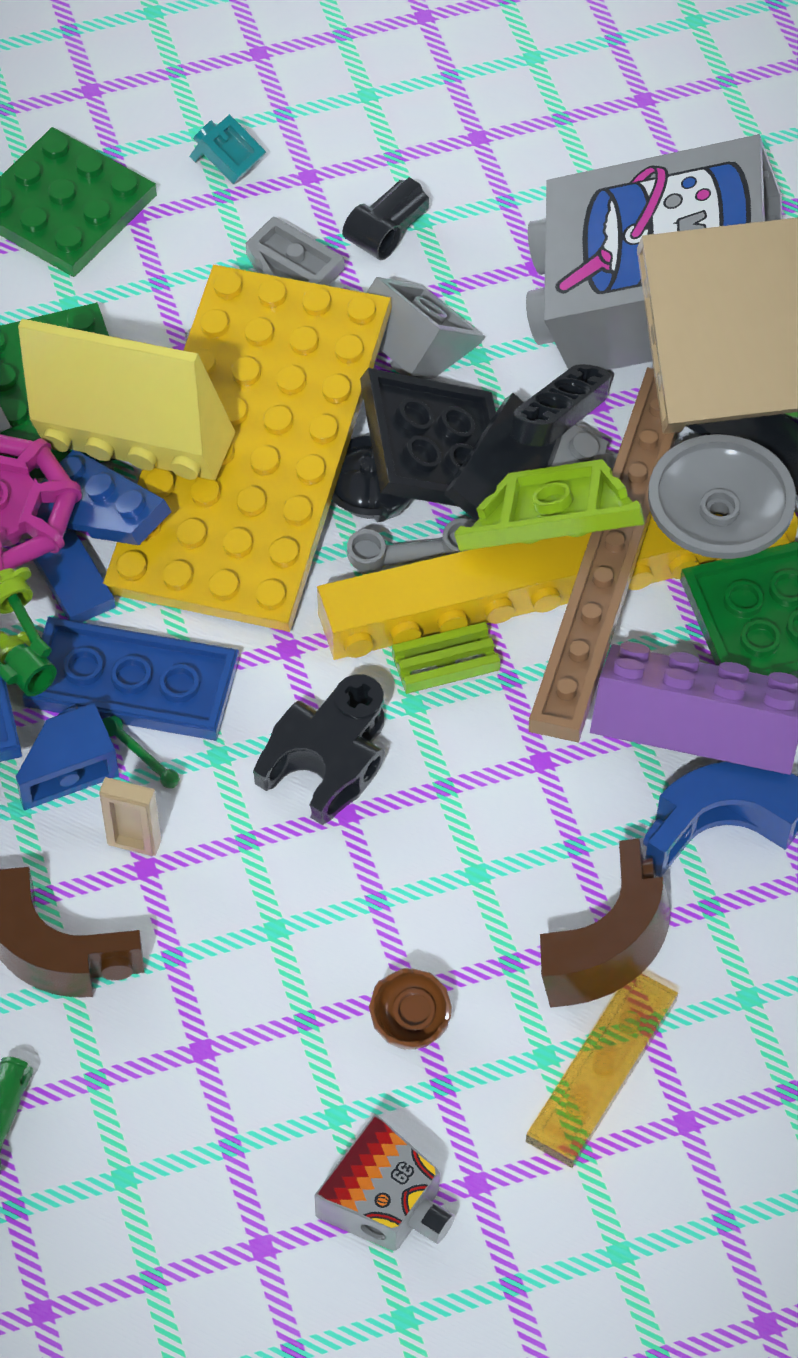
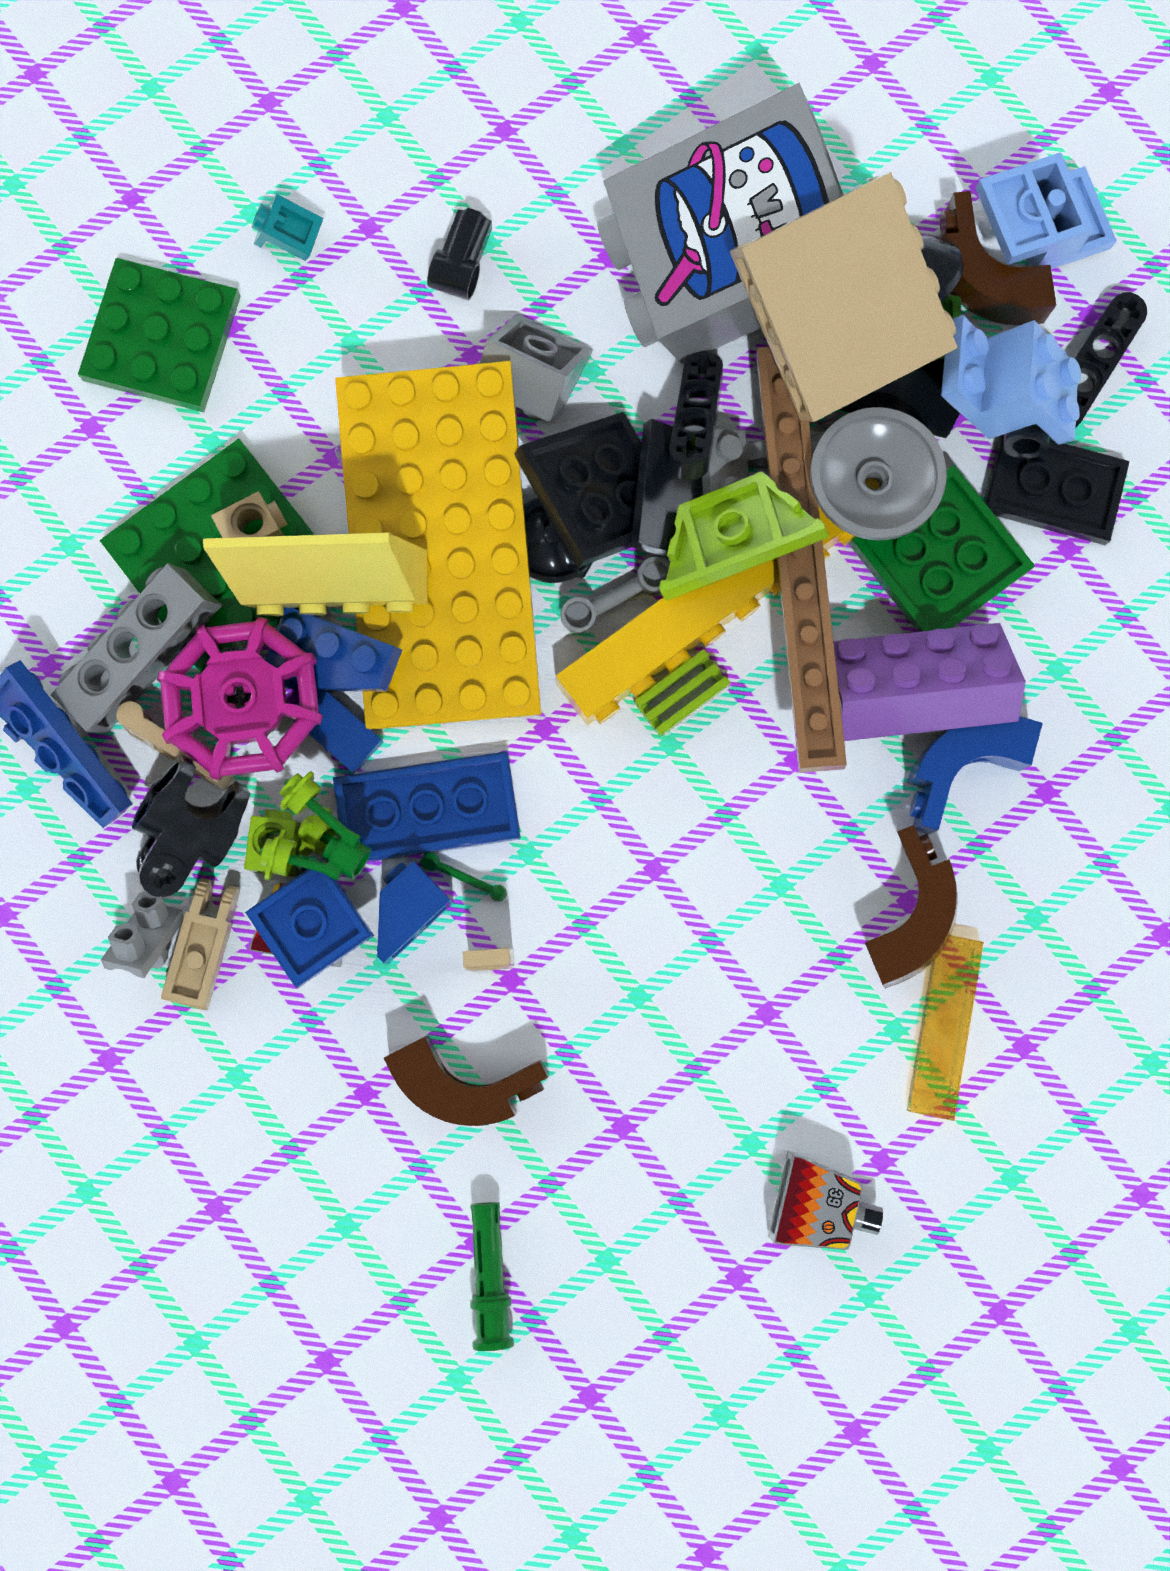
camera: 20 degrees left, 25 degrees up
light grey wing [246,216,344,286] -> none
black piece [253,674,385,825] -> none
dark orange hair [369,968,452,1050] -> none

